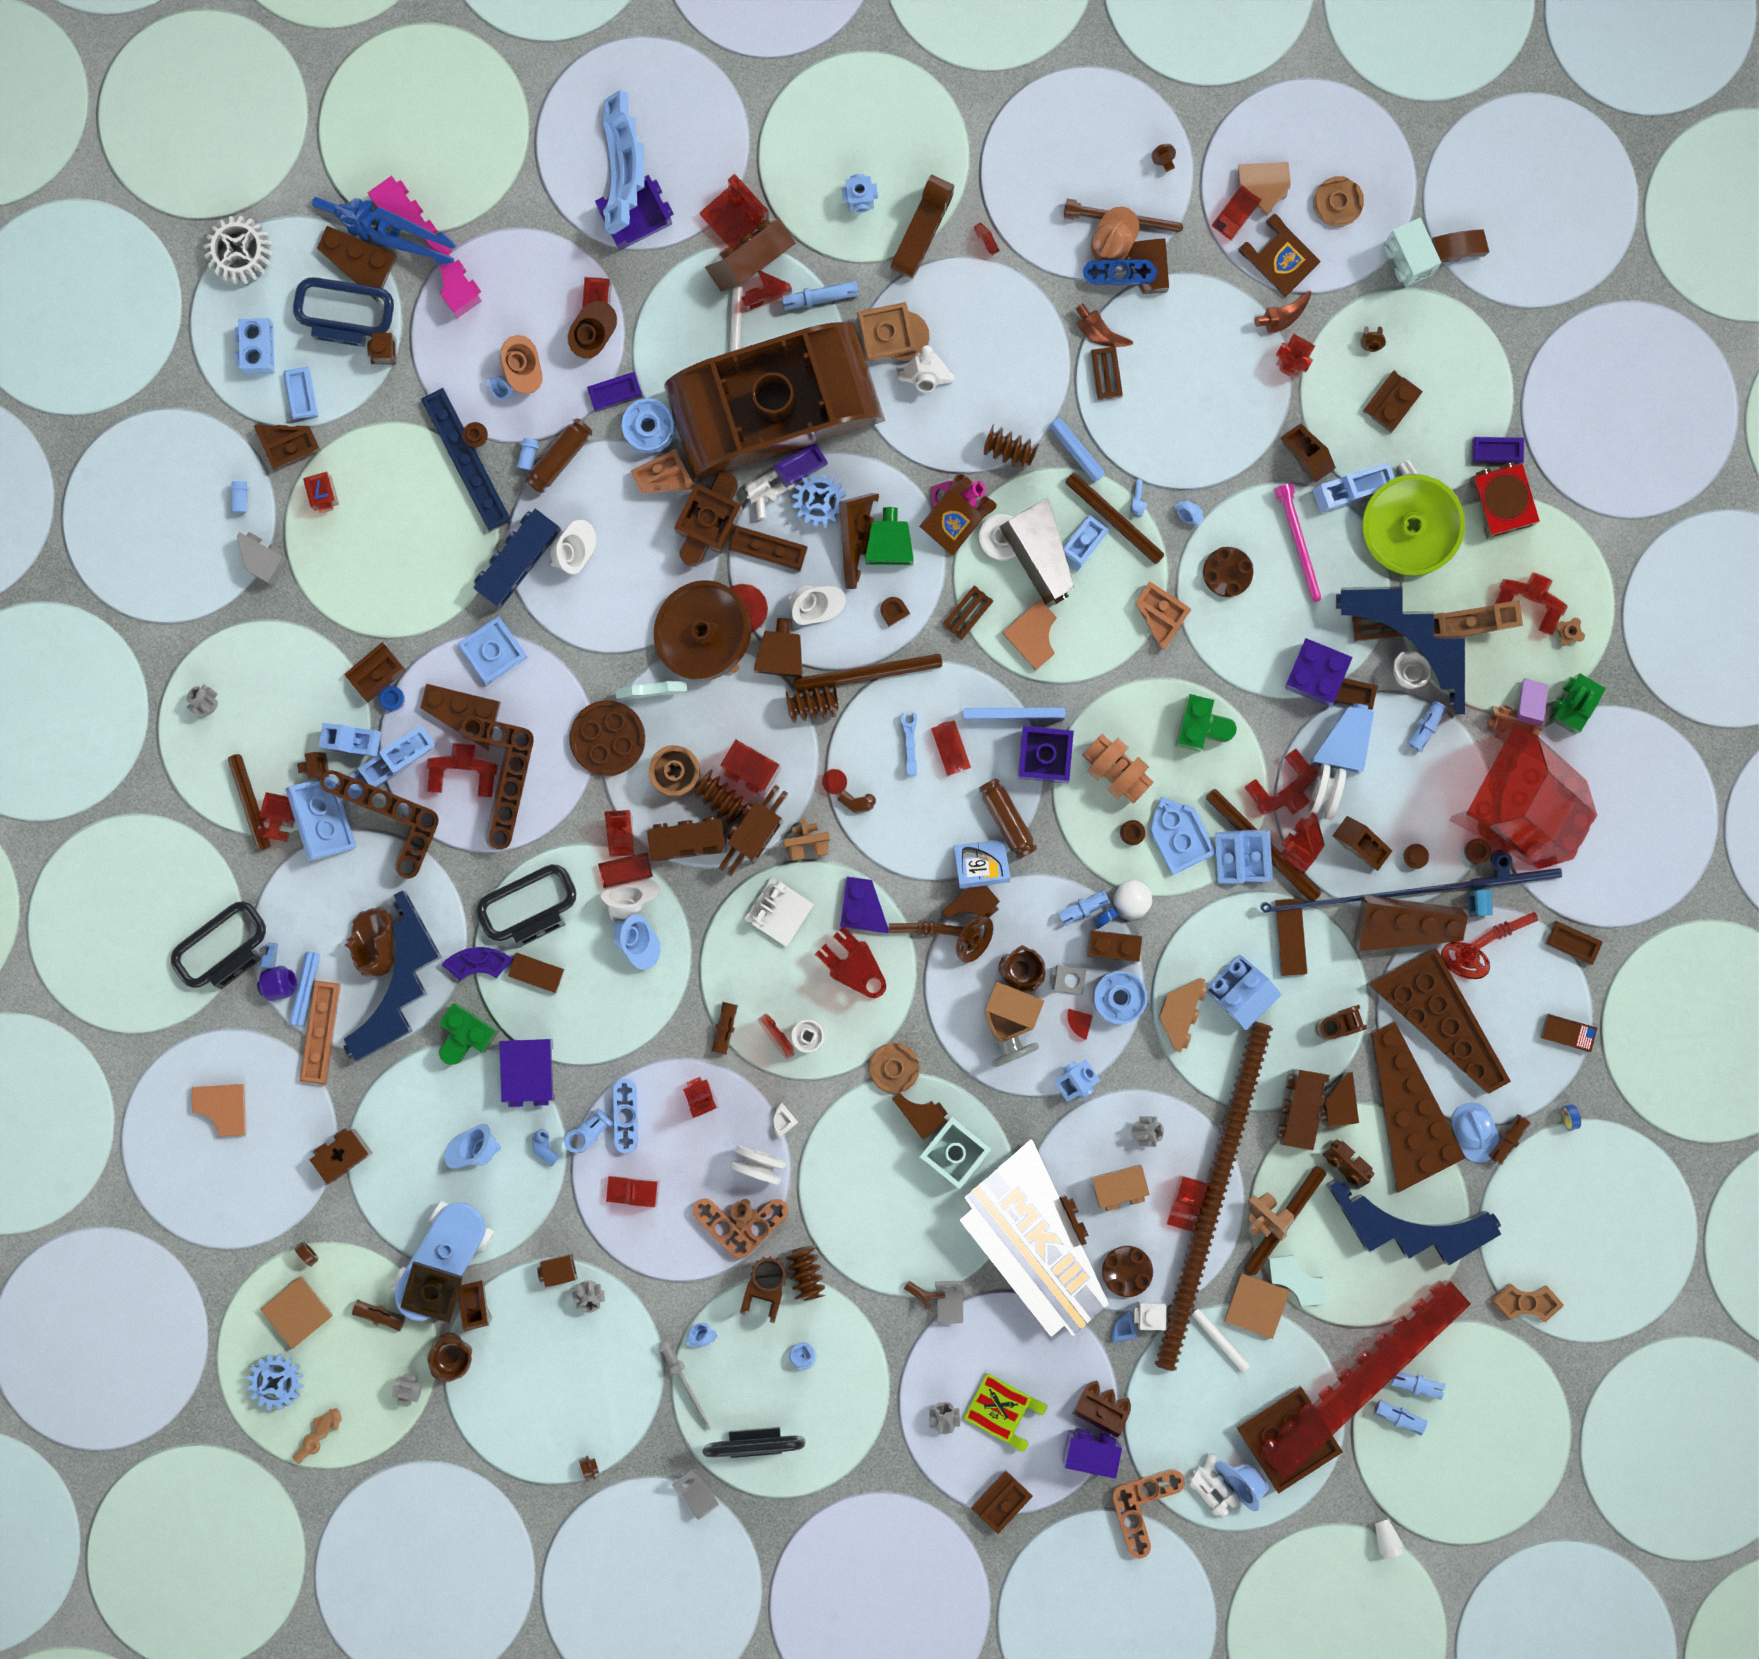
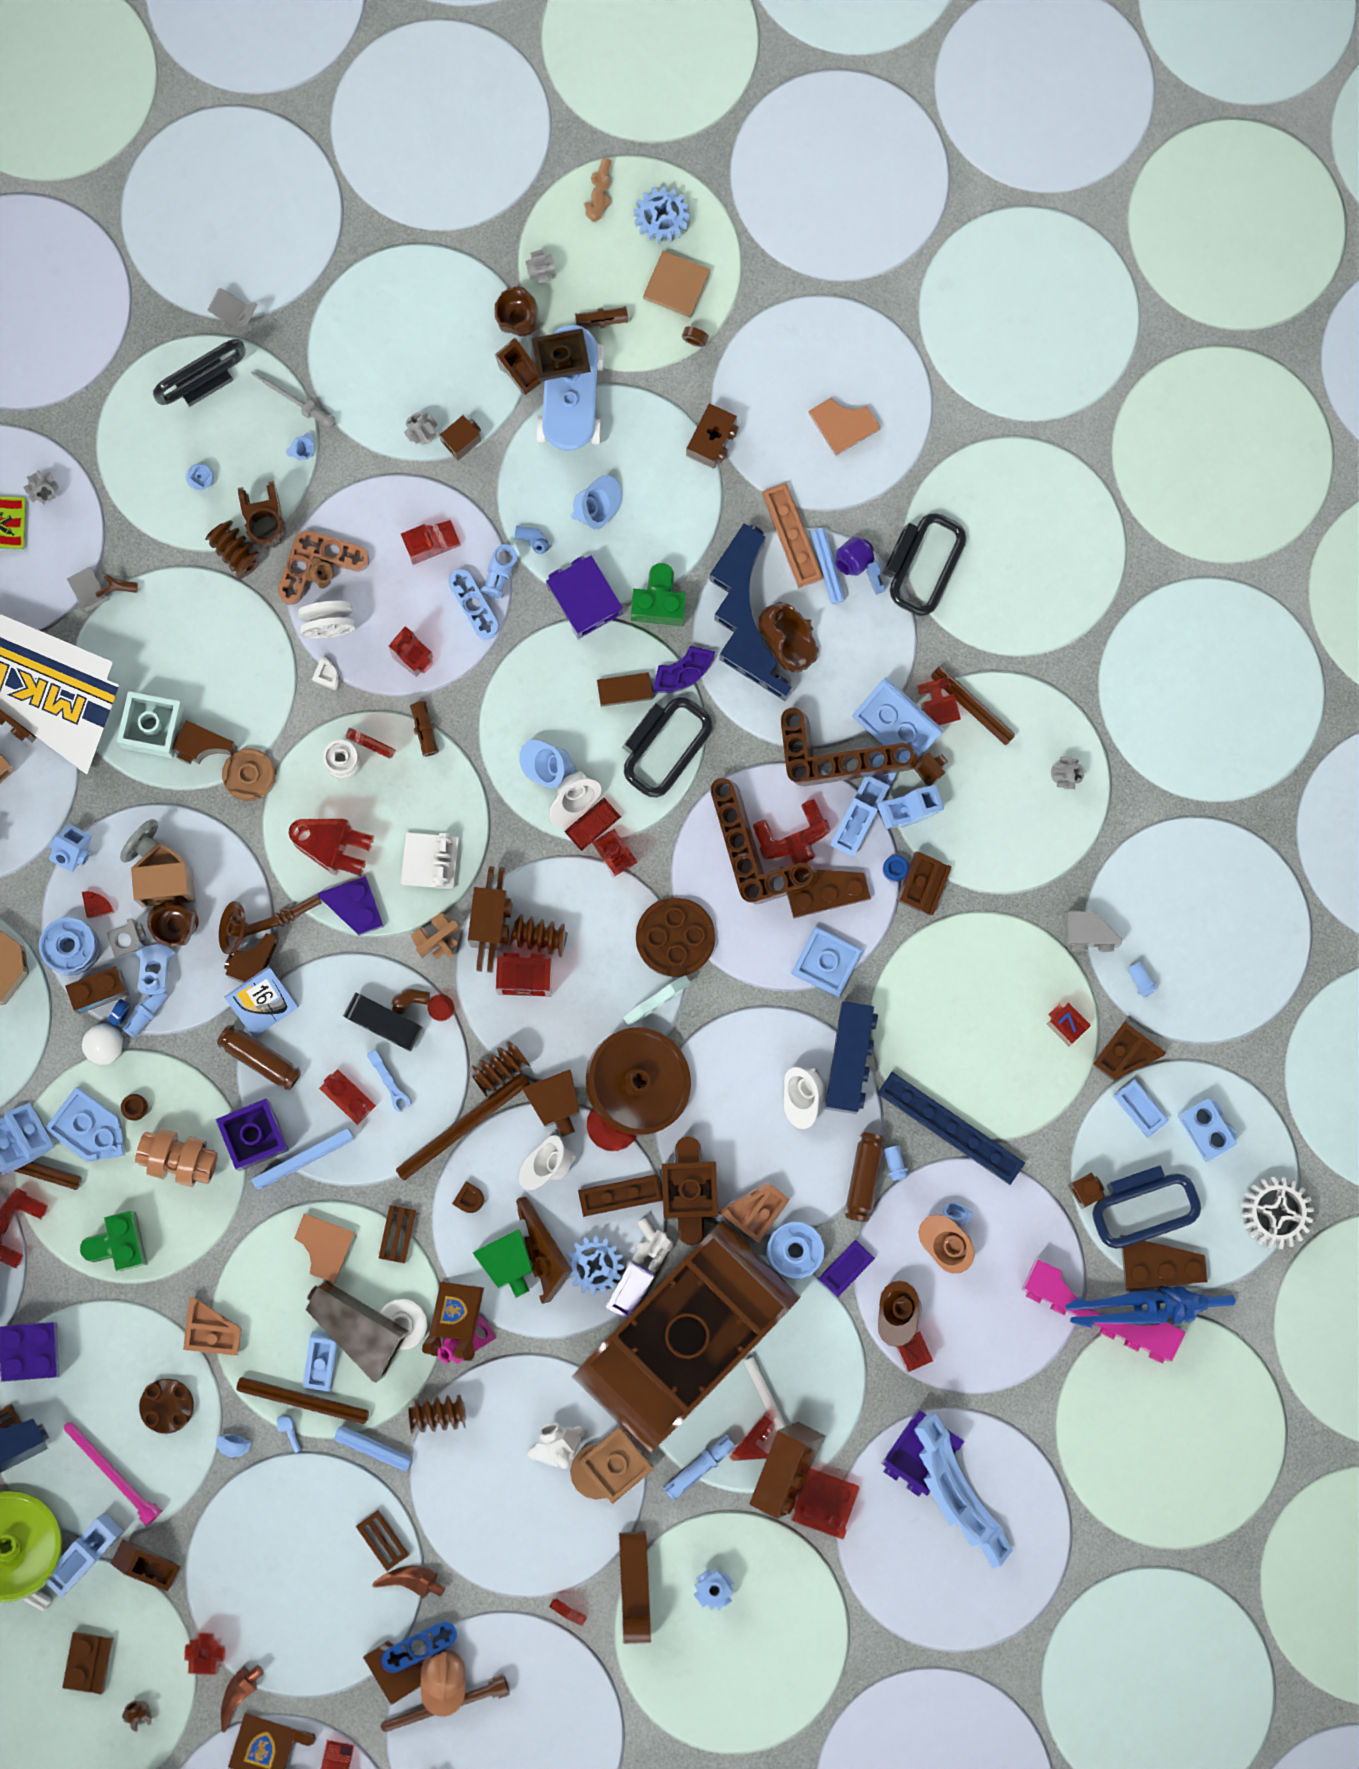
camera: 145 degrees right, 5 degrees down
reddish brown plate [463,422,488,448] -> none
reddish brown plate [579,1455,599,1480] -> none
reddish brown wedge [647,817,727,862] -> none
medium nougat brick [649,745,701,798] -> none
none -> light blue piece [135,944,175,995]
none -> black beam [343,992,423,1052]

